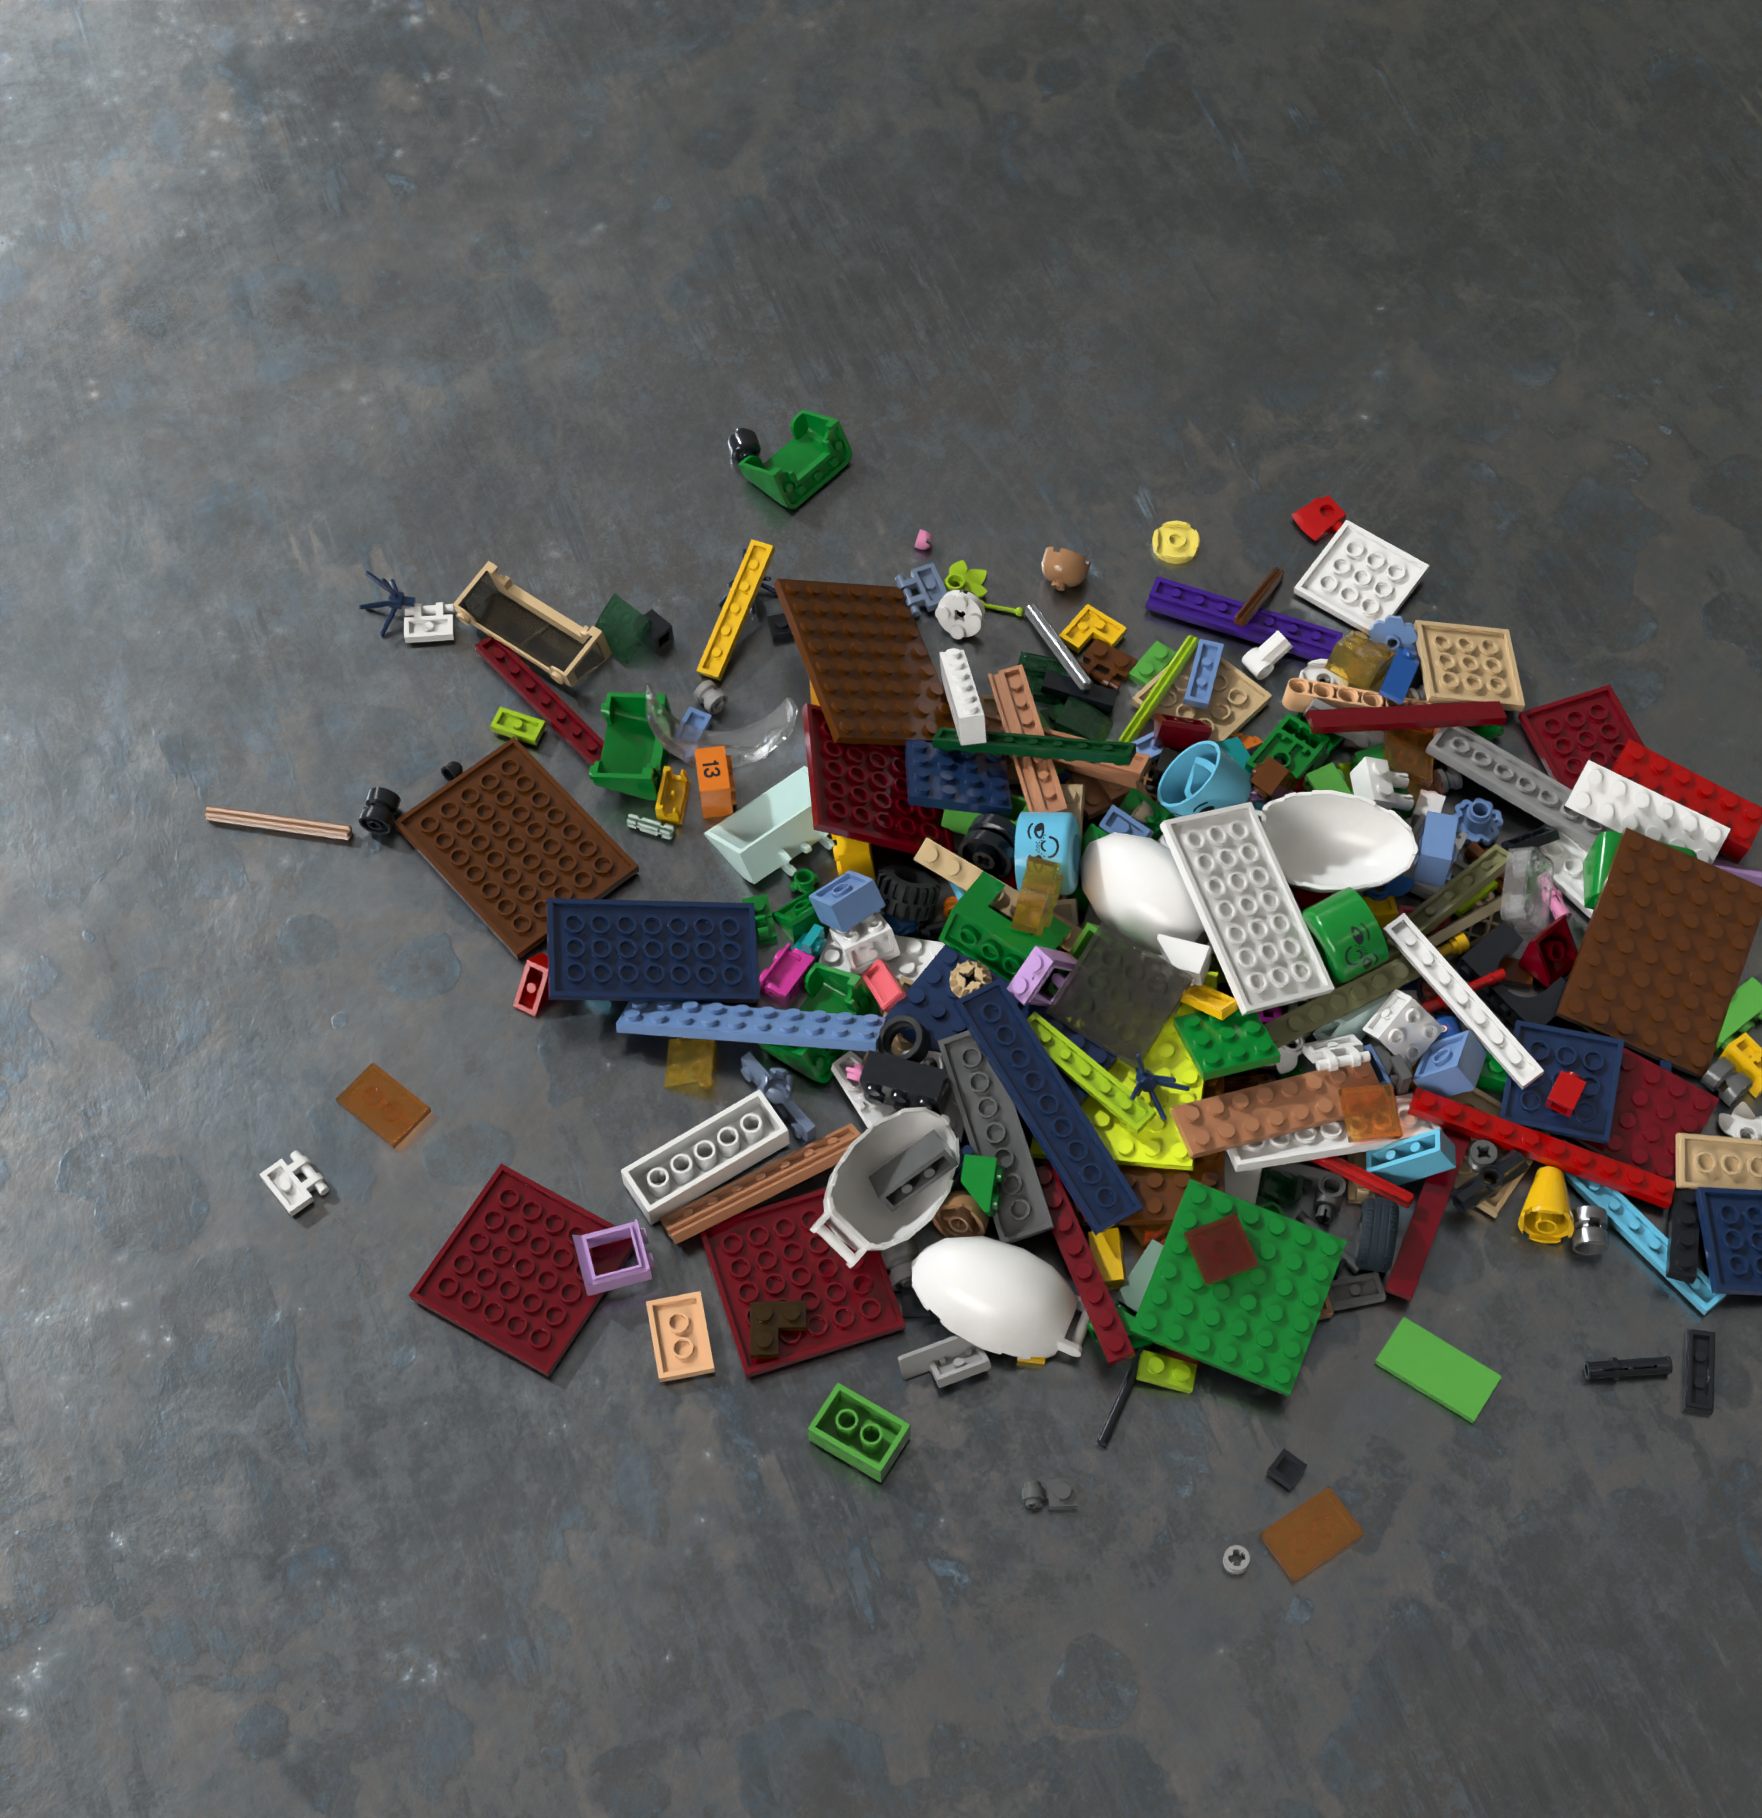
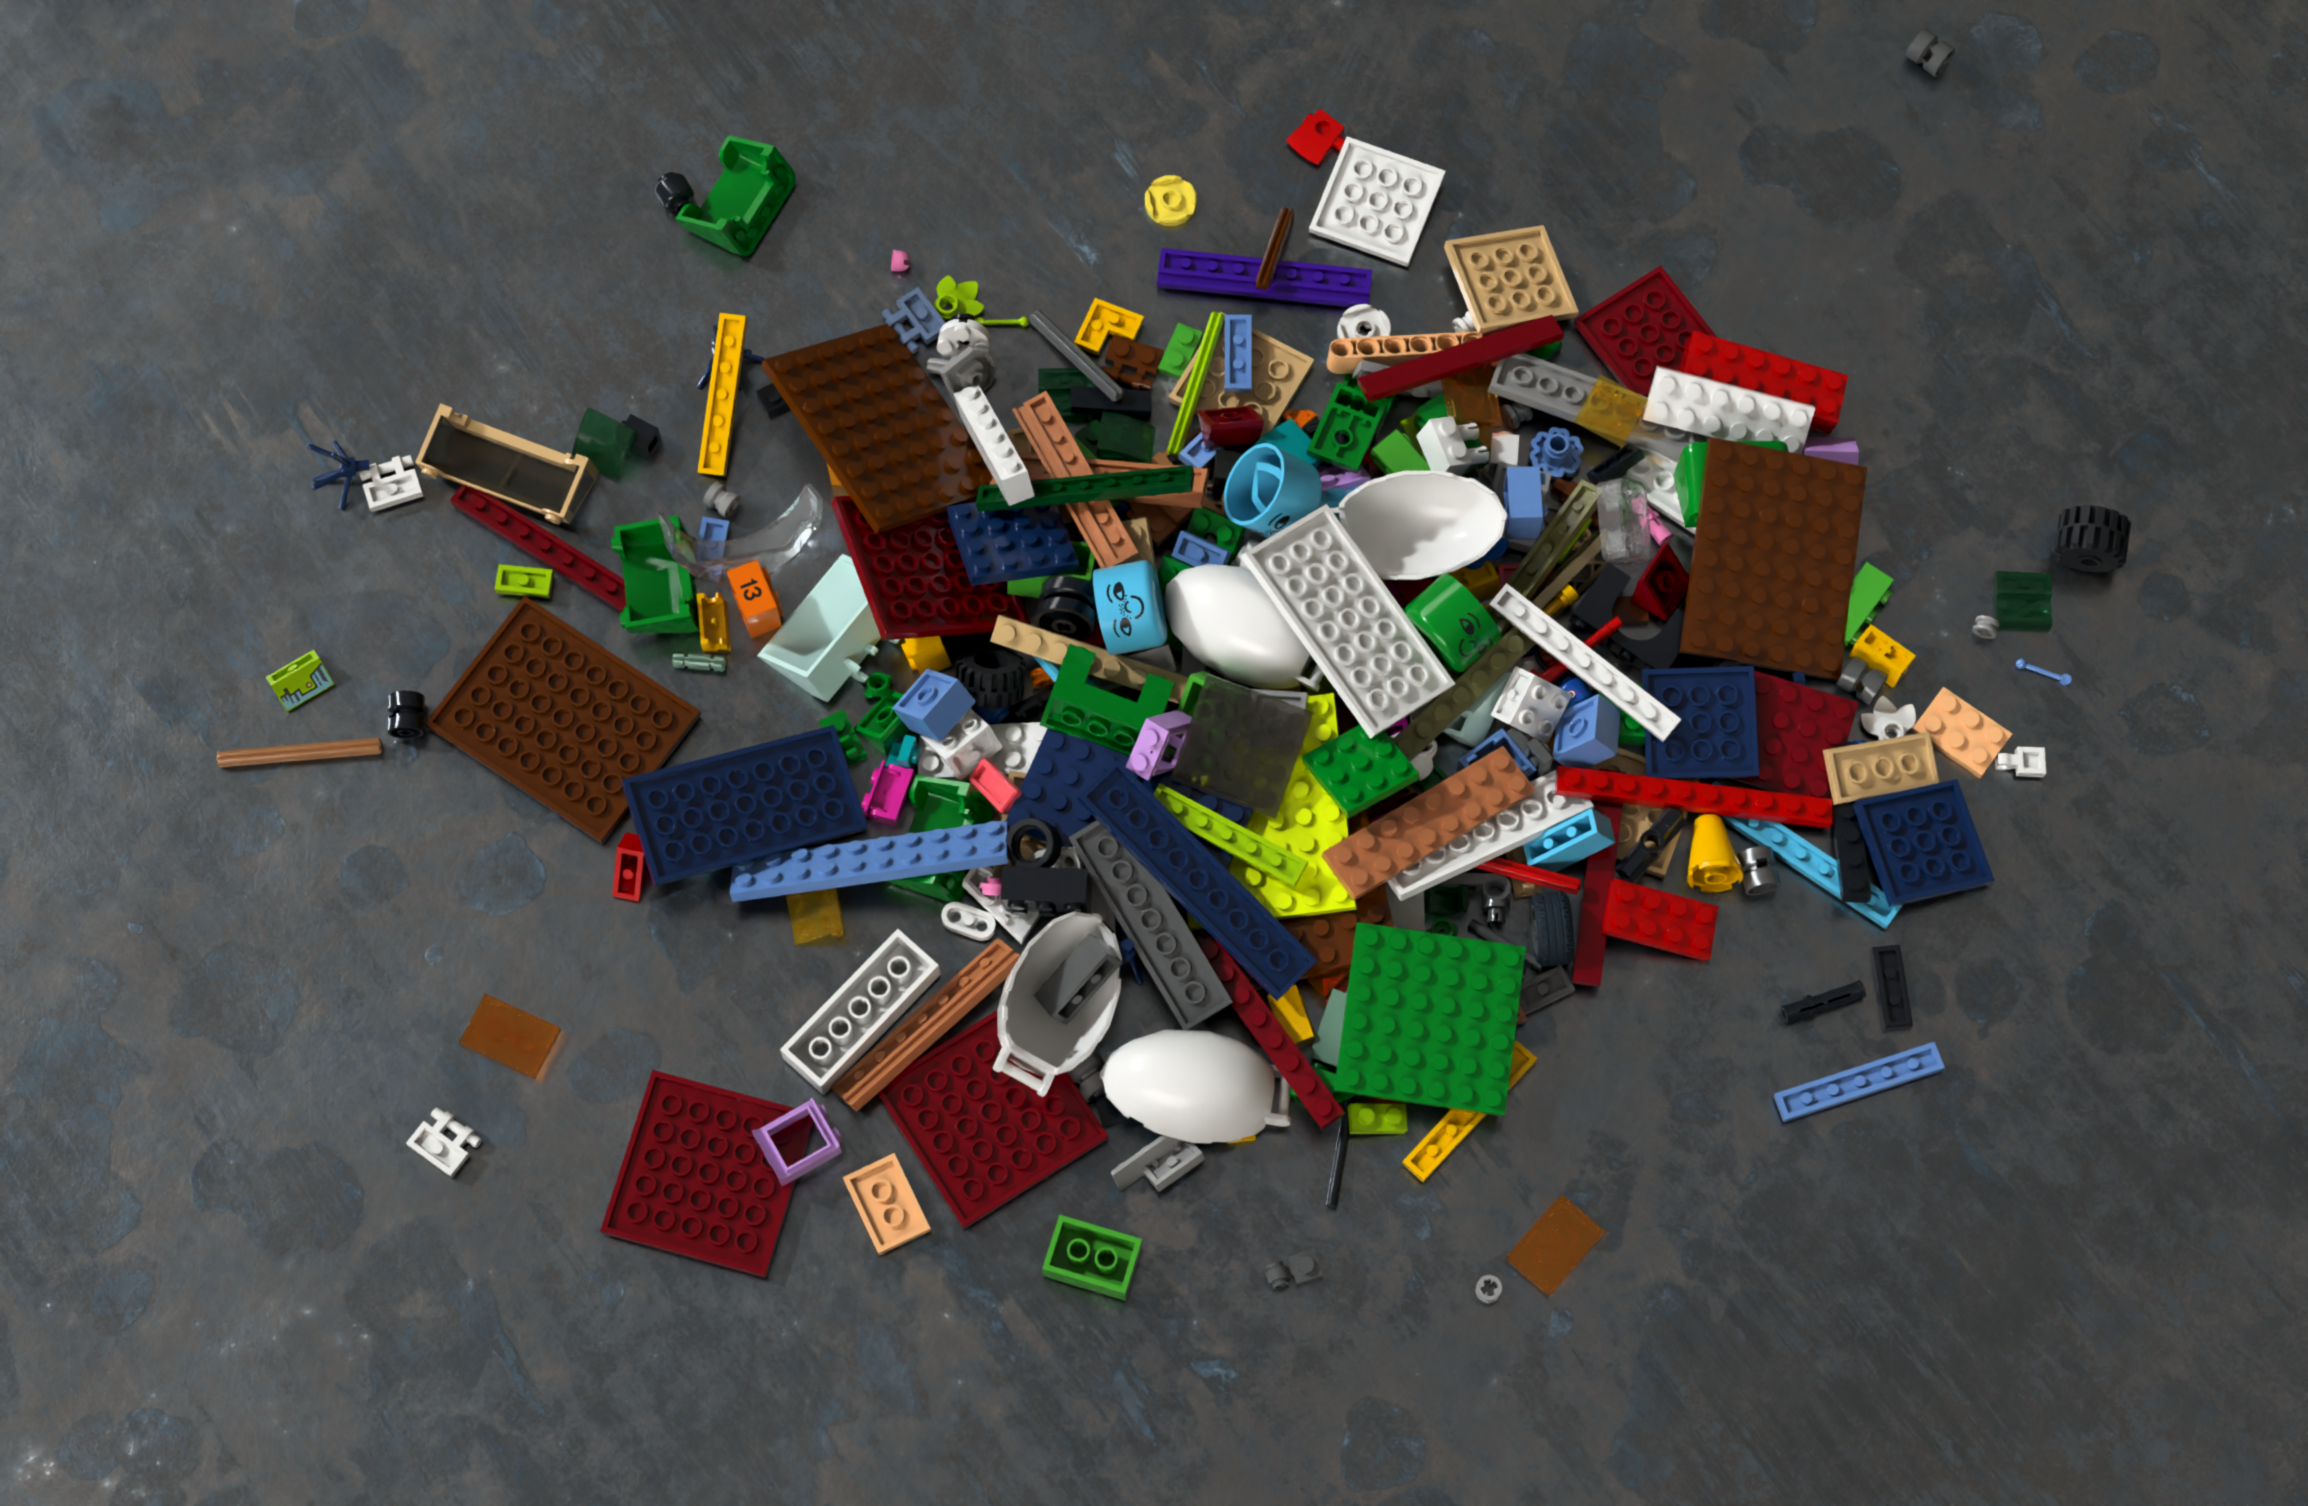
camera: 15 degrees left, 10 degrees up
black hinge [441,761,463,782] -> none
sand blue plate [741,1052,816,1143] -> none
dark brown plate [750,1301,807,1359] -> none
medium nougat cylinder [933,1190,989,1237] -> none
tan gear [949,959,992,998] -> none
green slope [961,1154,1005,1217] -> none
clear yellow brick [1011,856,1063,936] -> none
medium nougat cylinder [1041,547,1091,590] -> none
dark blue plant [1130,1053,1190,1121] -> none
dark tan hinge [1131,801,1154,824] -> none
white slope [1157,934,1212,986] -> none
yellow tile [1180,984,1239,1020] -> none
clear red plate [1184,1213,1259,1287] -> none
white piece [1242,631,1293,680] -> none
reddish brown brick [1250,756,1296,802] -> none
black plate [1267,1448,1308,1490] -> none
white plate [1303,1034,1371,1072] -> none
clear yellow brick [1324,630,1395,691] -> none
clear orange tile [1338,1084,1403,1143] -> none
medium blue plant [1367,615,1418,665] -> none
bright green tile [1375,1317,1502,1424] -> none
blue slope [1378,647,1420,705] -> none
dark grey wheel [1467,1140,1498,1173] -> none
red brick [1545,1070,1586,1118] -> none
none -> lime panel [266,649,334,711]
none -> light grey piece [927,346,997,408]
none -> white plate [941,902,996,941]
none -> yellow plate [1402,1040,1538,1183]
none -> clear yellow hinge [1574,375,1648,447]
none -> red plate [1602,878,1719,961]
none -> medium blue plate [1774,1042,1945,1122]

